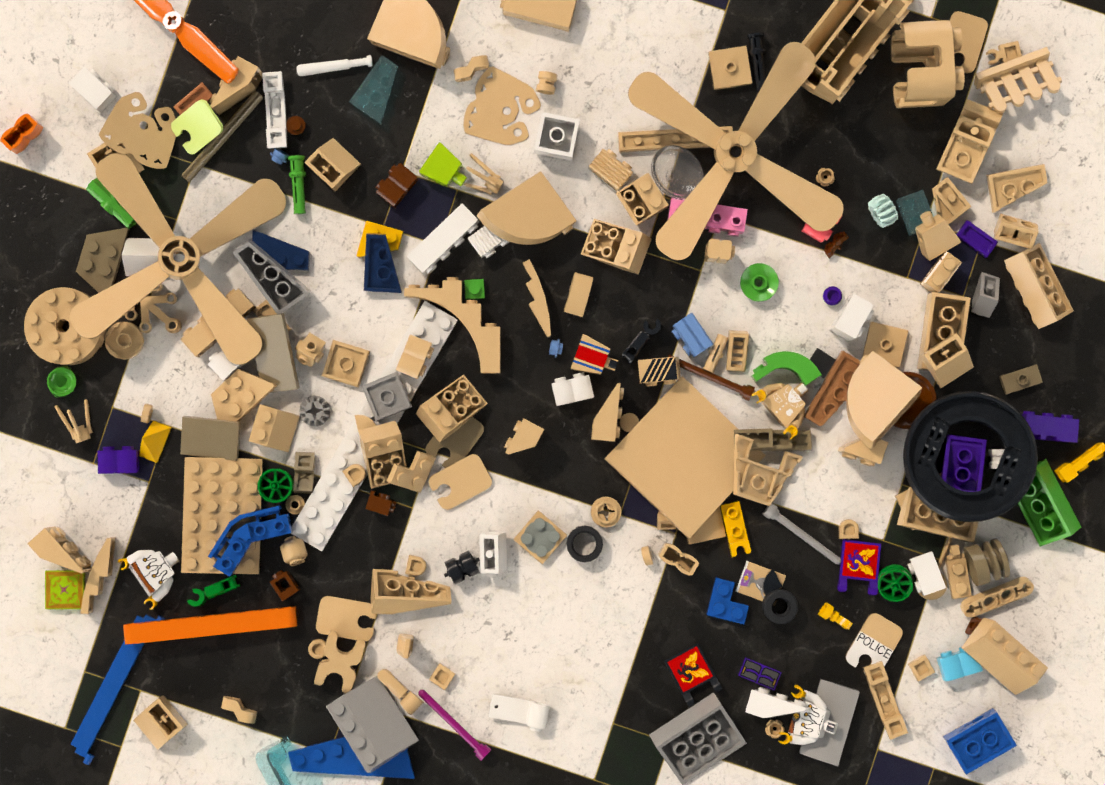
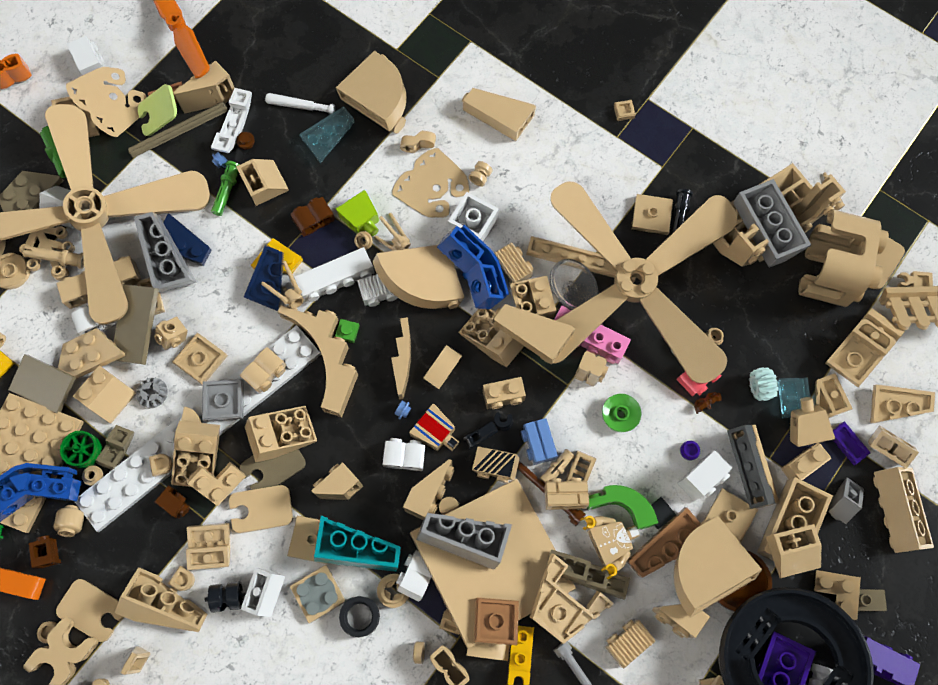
camera: 20 degrees right, 15 degrees down
none -> tan pin [23,245,84,269]
none -> tan slope [186,523,230,570]
none -> tan plant [261,261,304,309]
none -> tan plate [287,515,328,564]
none -> teal wedge [314,516,401,572]
none -> tan plate [354,231,373,250]
none -> white brick [396,550,431,602]
none -> light grey wedge [416,513,512,570]
none -> blue brick [437,224,509,309]
none -> medium nougat tile [474,598,519,646]
none -> tan brick [483,377,526,410]
none -> tan slope [493,304,575,365]
none -> tan brick [544,478,589,510]
none -> tan brick [605,619,656,669]
none -> dark grey piece [727,425,779,509]
none -> light grey slope [733,179,811,268]
none -> tan plate [814,570,861,620]

